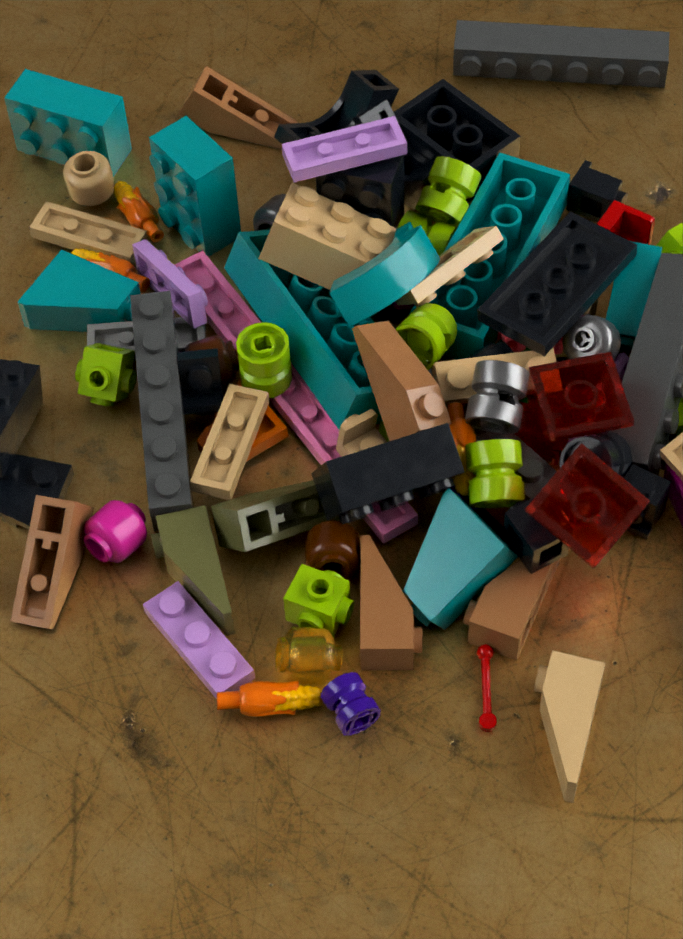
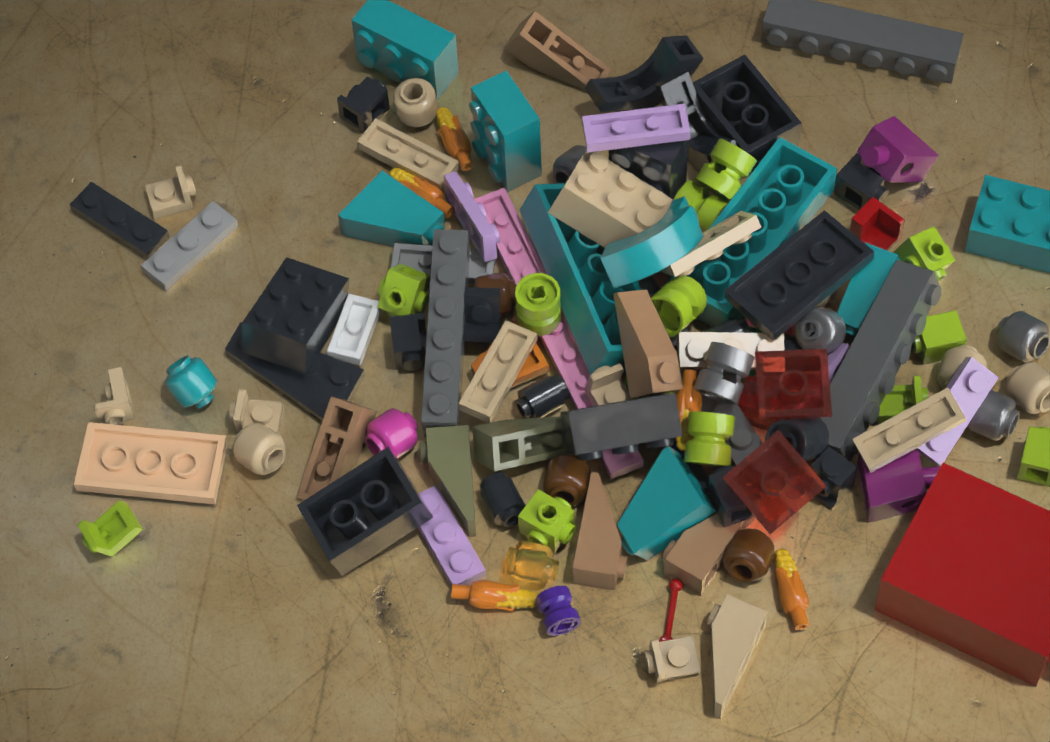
camera: 10 degrees right, 5 degrees up
none -> black brick [297,447,433,576]
none -> white plate [327,294,382,366]
none -> black brick [337,76,390,133]
none -> black brick [389,313,427,370]
none -> black brick [480,472,526,527]
none -> black brick [515,374,570,419]
none -> tan bracket [644,636,701,683]
none -> reddish brown head [723,528,775,583]
none -> orange piece [774,548,809,630]
none -> magenta torso [857,116,939,182]

